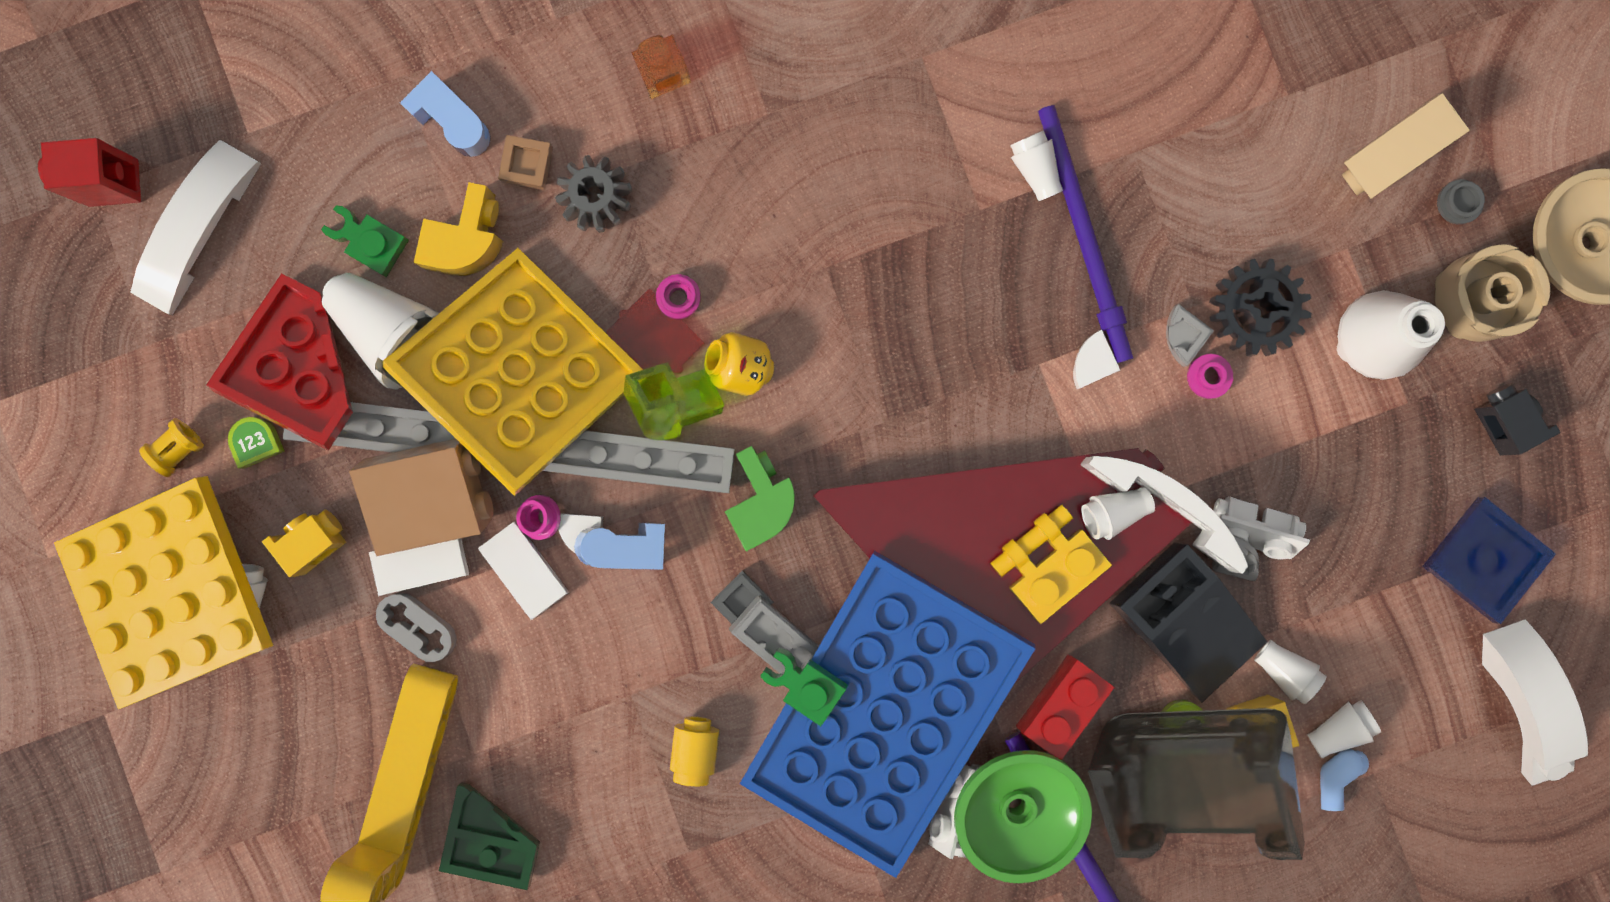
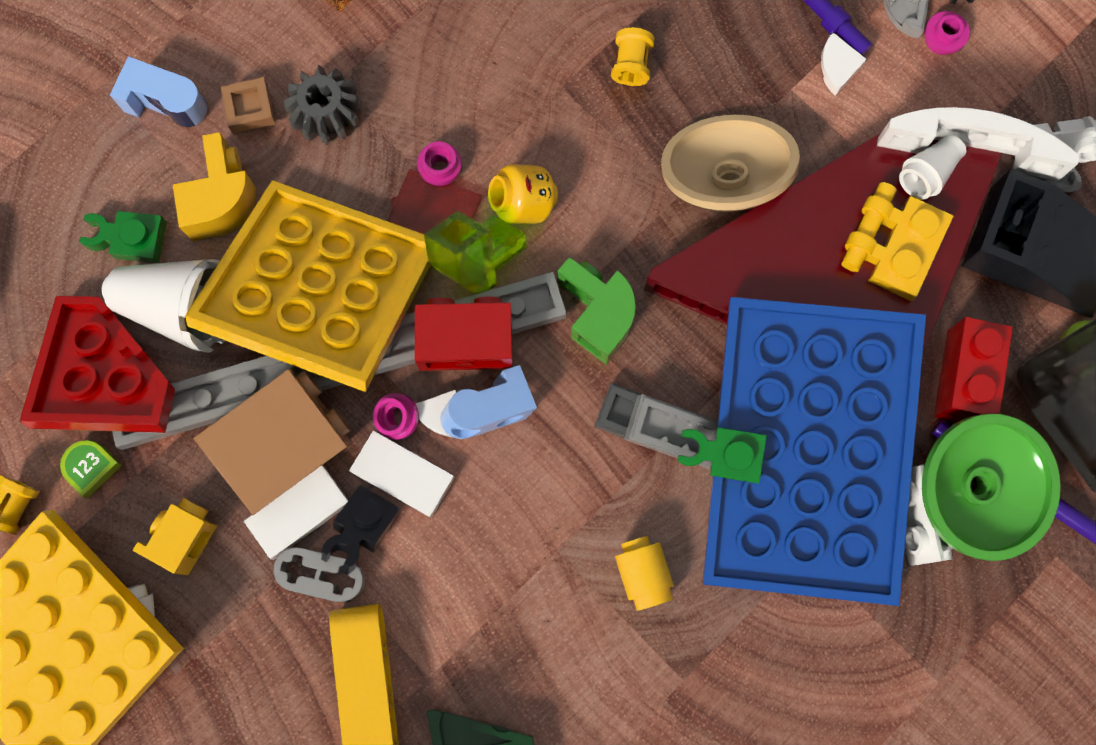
camera: 25 degrees left, 10 degrees down
none -> black plate [321,485,400,575]
none -> red brick [415,296,513,371]
none -> yellow bush [611,27,655,86]
none -> tan dish [661,115,800,212]

